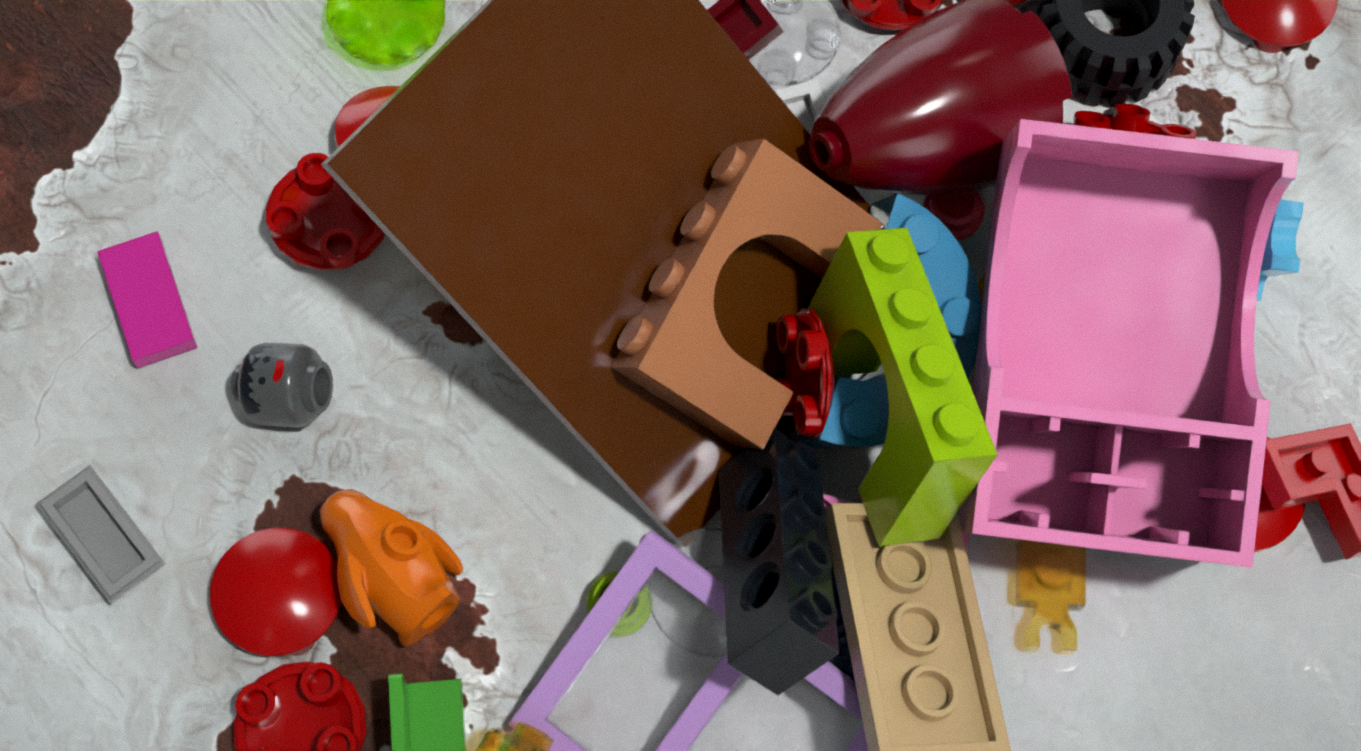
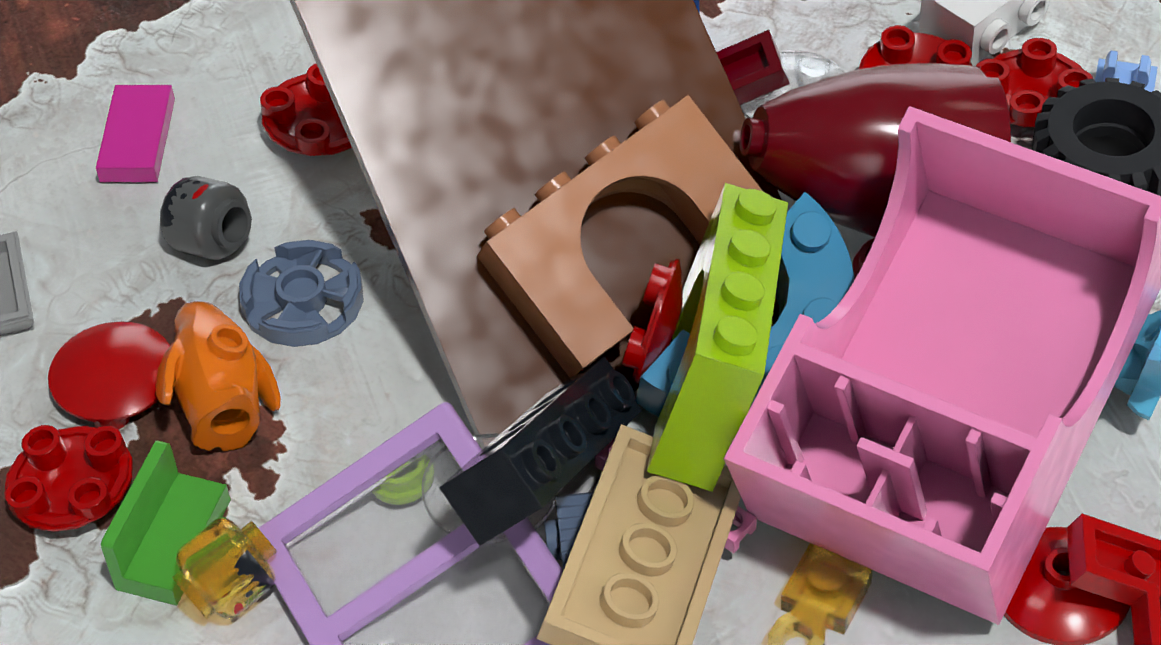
camera: 30 degrees right, 20 degrees down
none -> sand blue piece [239,240,364,347]

